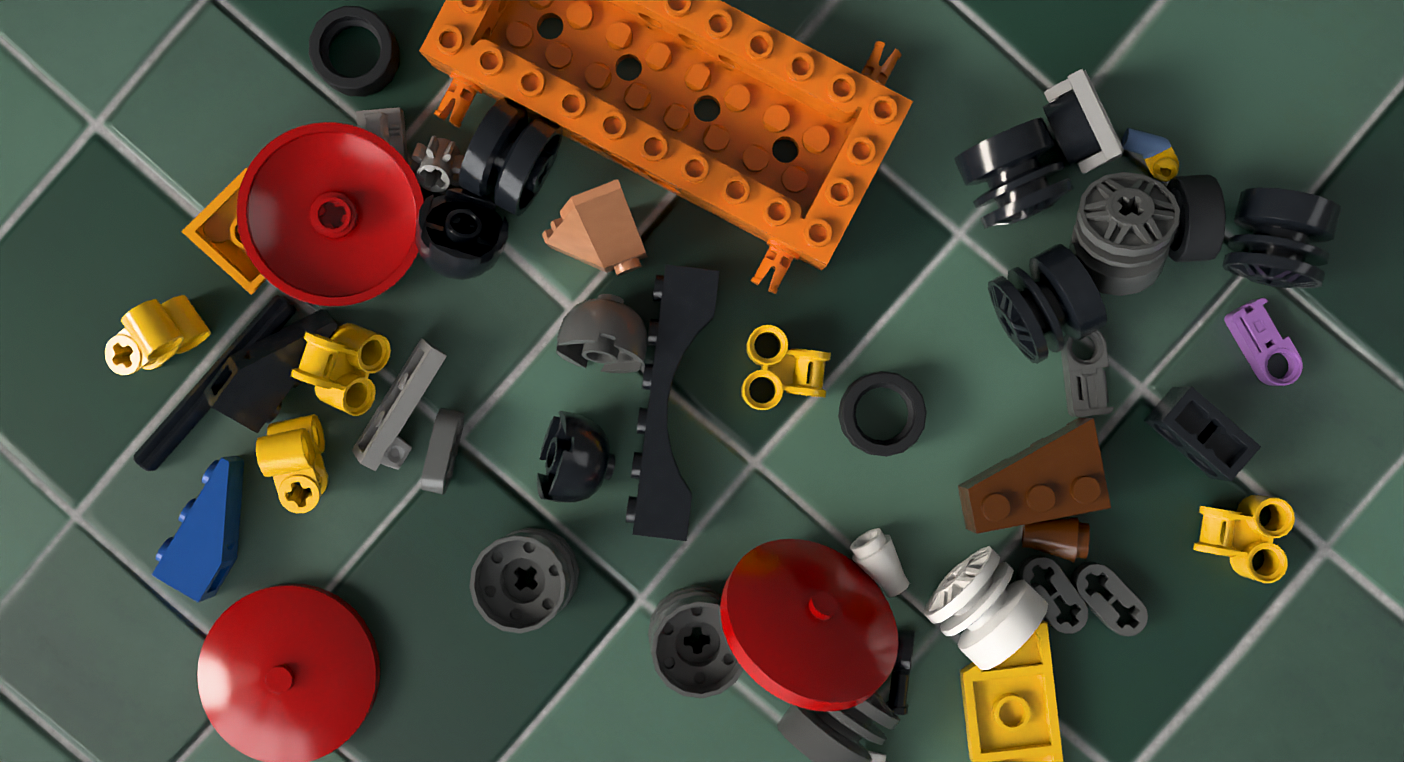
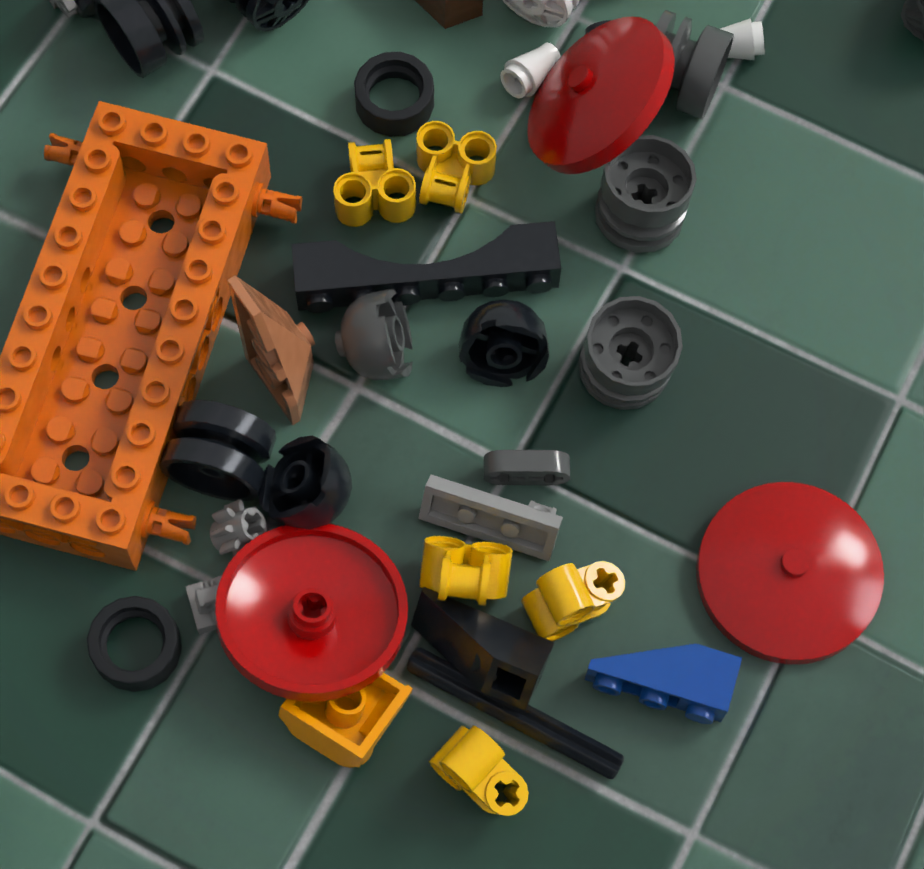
camera: 105 degrees left, 20 degrees down
none -> yellow piece [416,121,497,214]

